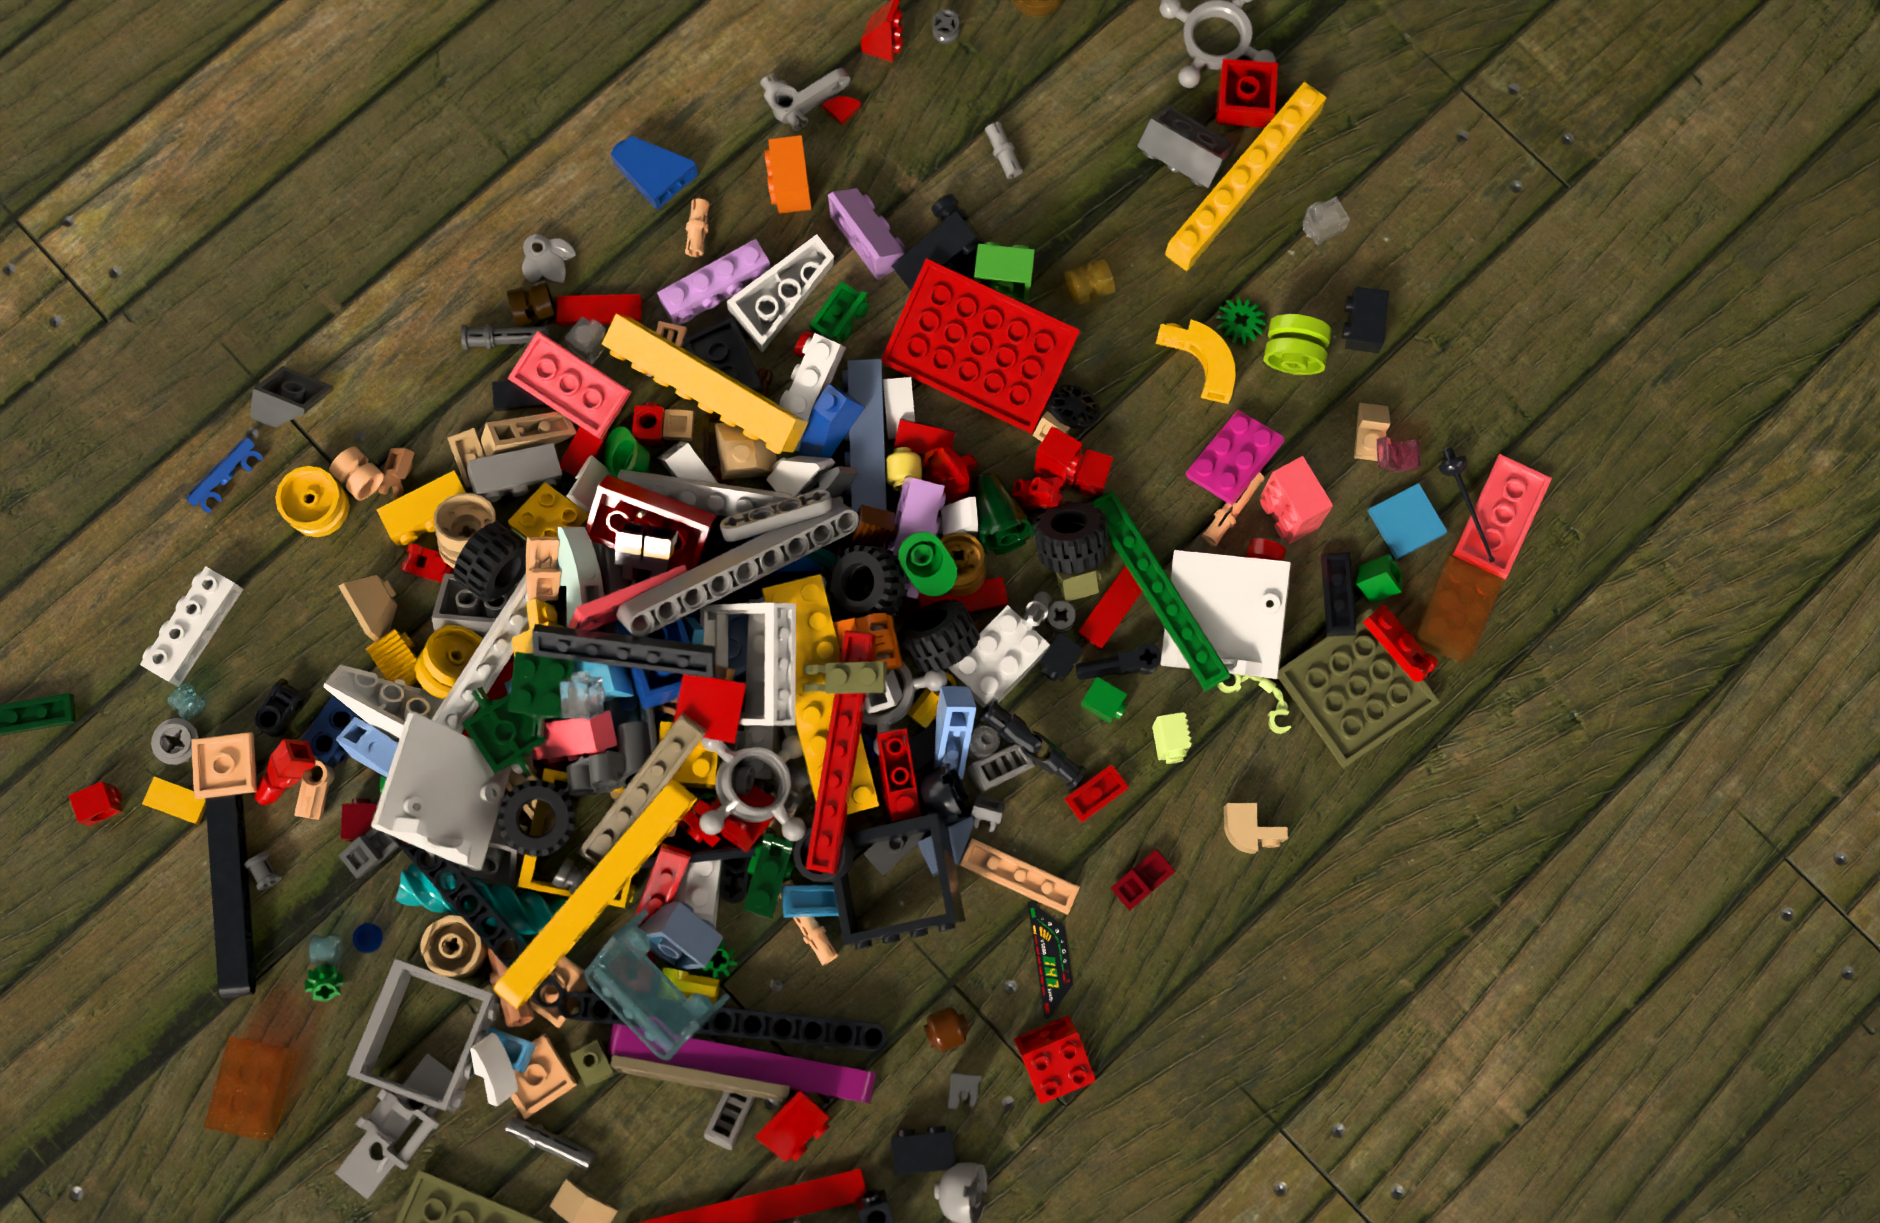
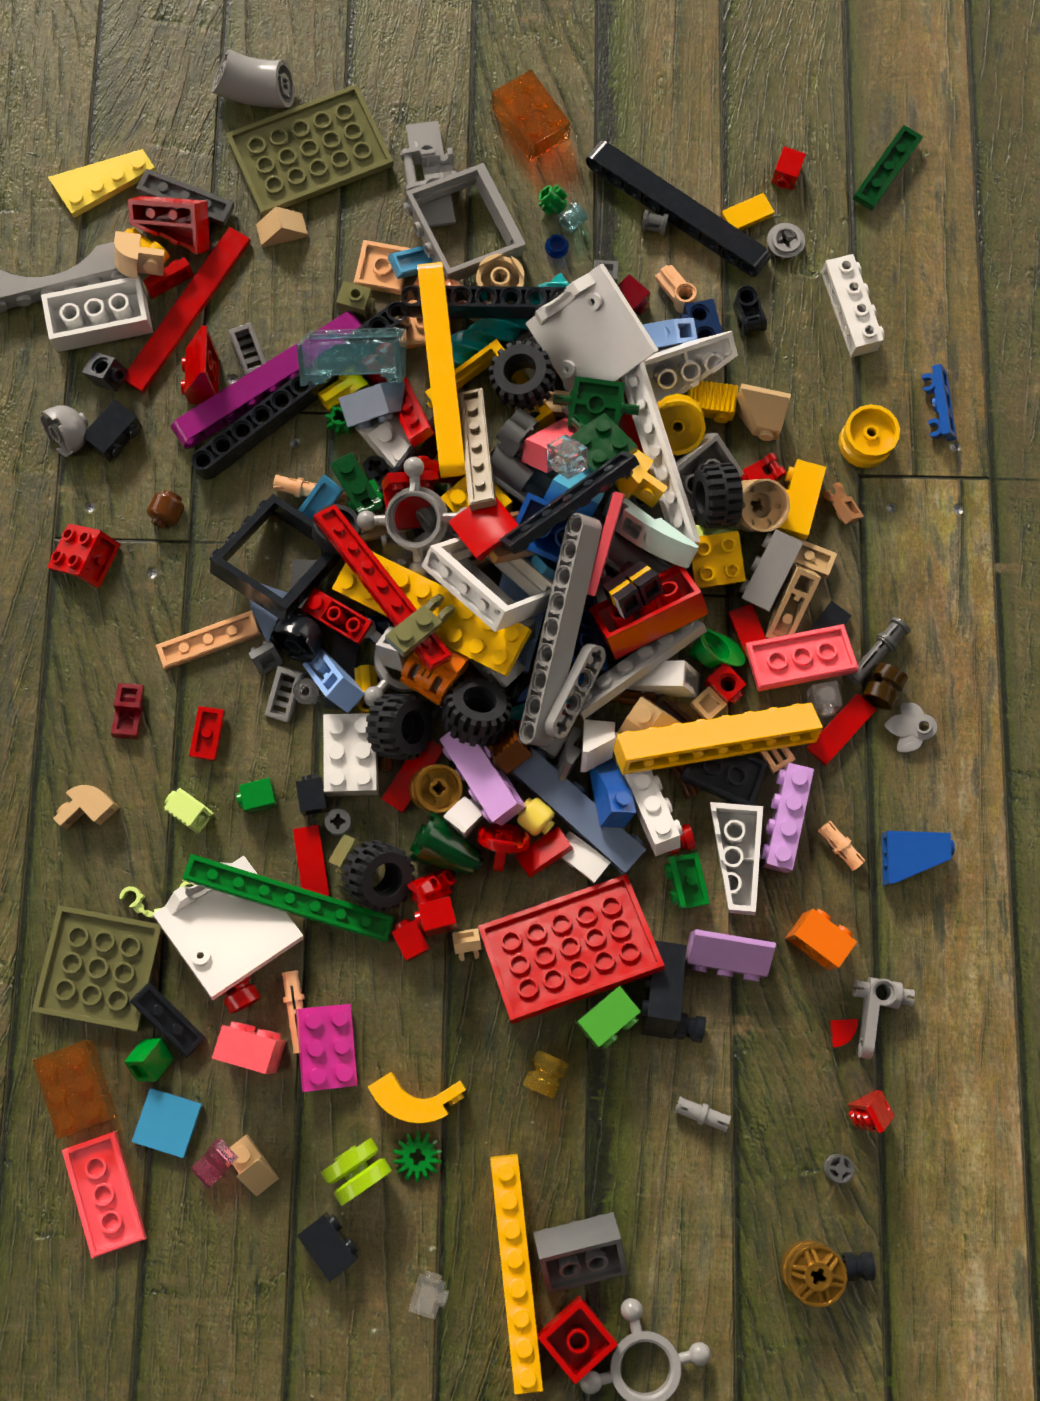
camera: 130 degrees right, 0 degrees up
clear light blue wheel [167,683,206,720] -> none
light nougat tile [191,732,257,799] -> none
dark grey slope [250,366,333,427] -> none
red piece [254,739,316,805] -> none
light nougat wheel [329,446,385,501] -> none
white slope [470,1033,518,1106] -> none
dark grey pin [504,1115,596,1171] -> none
light nougat slope [526,537,561,601] -> none
dark grey wheel [552,857,592,894] -> none
white slope [566,455,612,514] -> none
dark tan tile [610,1055,794,1103] -> none
green piece [898,532,957,596] -> none
dark grey hinge [948,1073,982,1109] -> none
black piece [978,698,1086,789] -> none
light grey axle [1022,592,1052,630] -> none
black sticker [1028,902,1073,1019] -> none
black wheel [1048,385,1100,429] -> none
black connector [1075,644,1161,680] -> none
red plate [1362,604,1438,682] -> none
black sword [1438,448,1495,562] -> none

